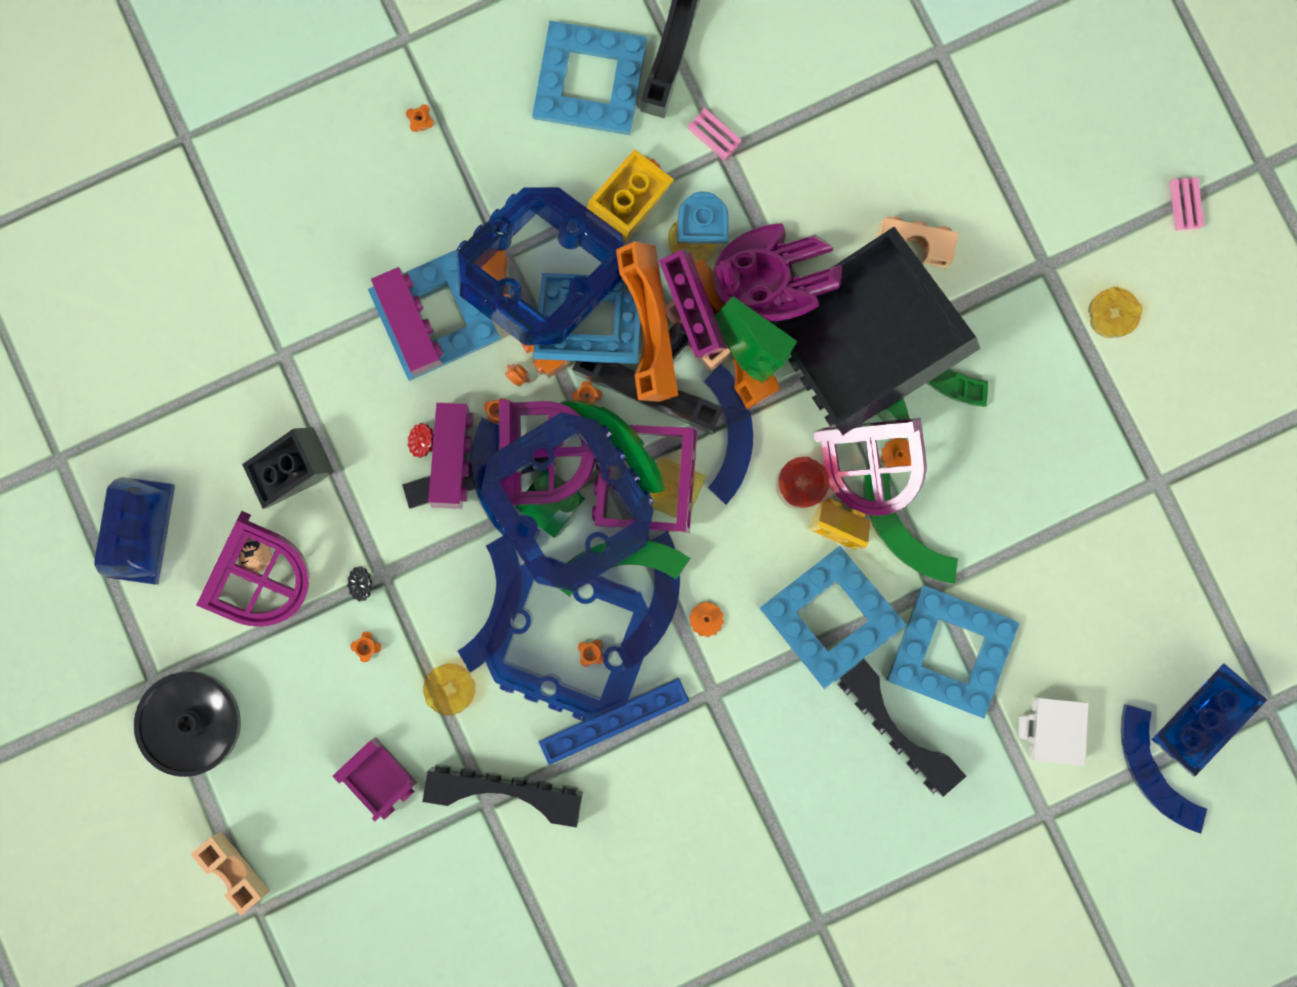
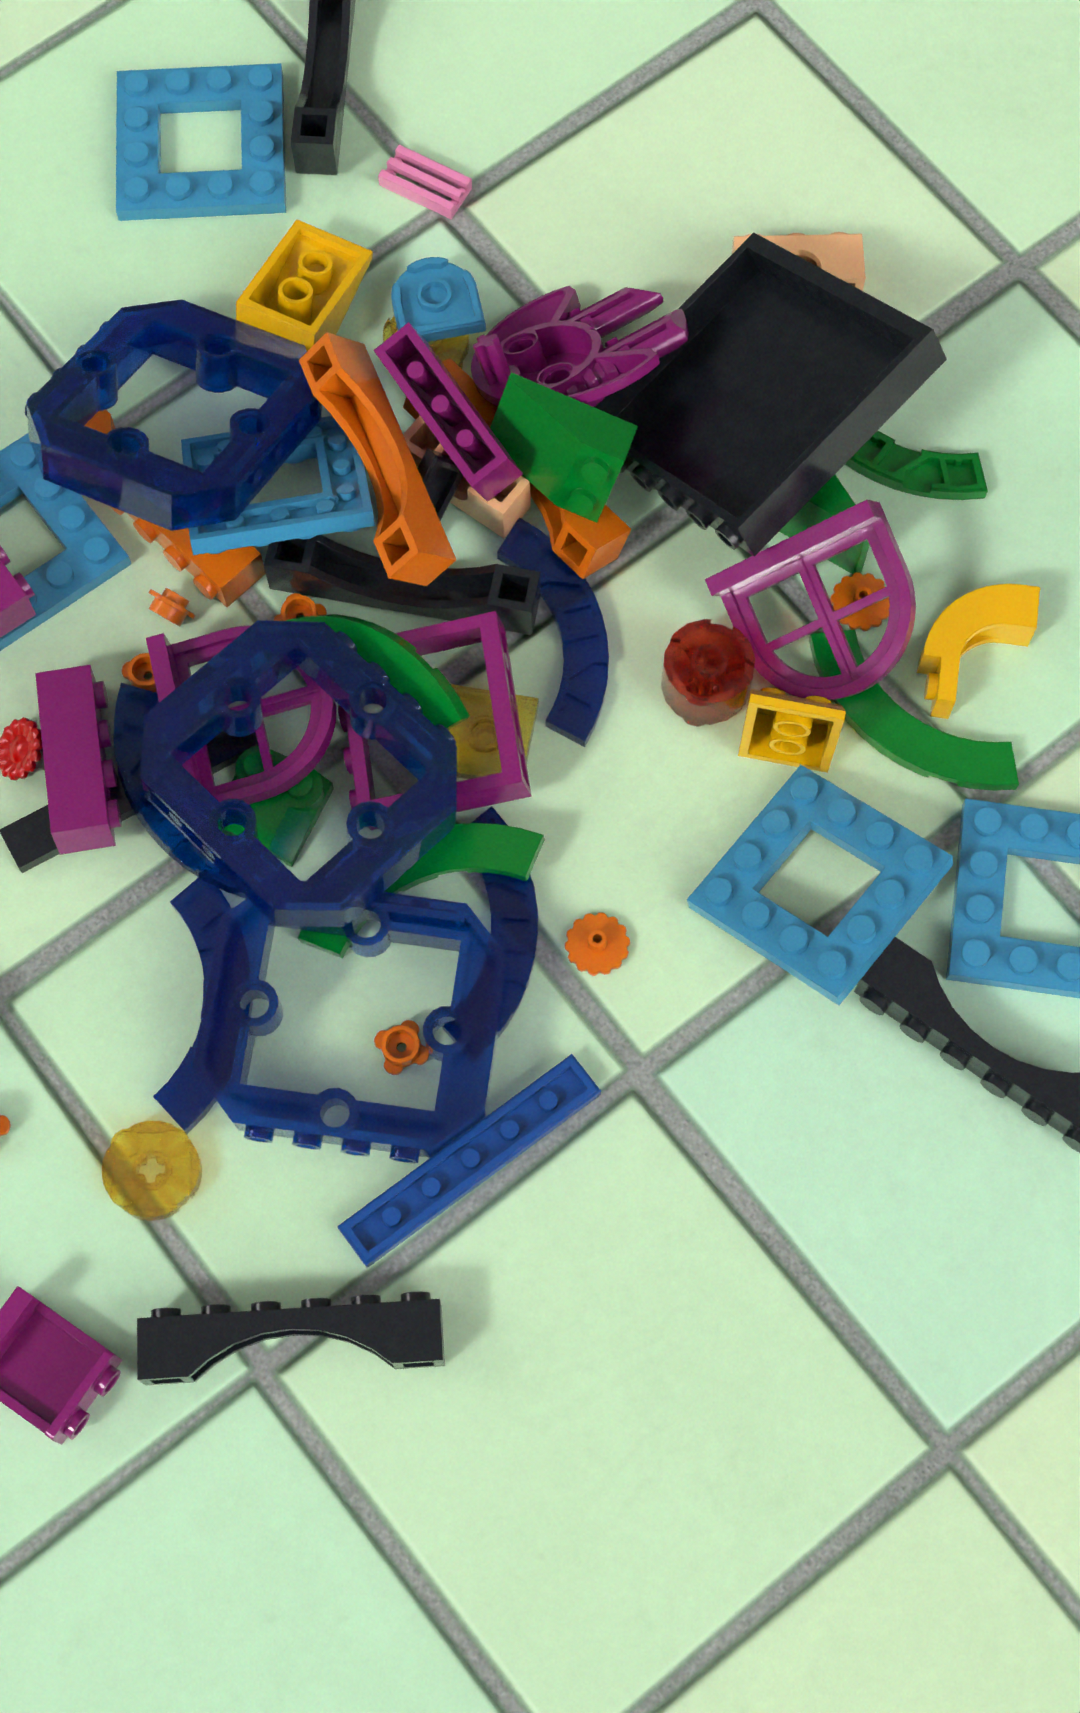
camera: 15 degrees left, 15 degrees down
none -> yellow arch [916,584,1040,719]

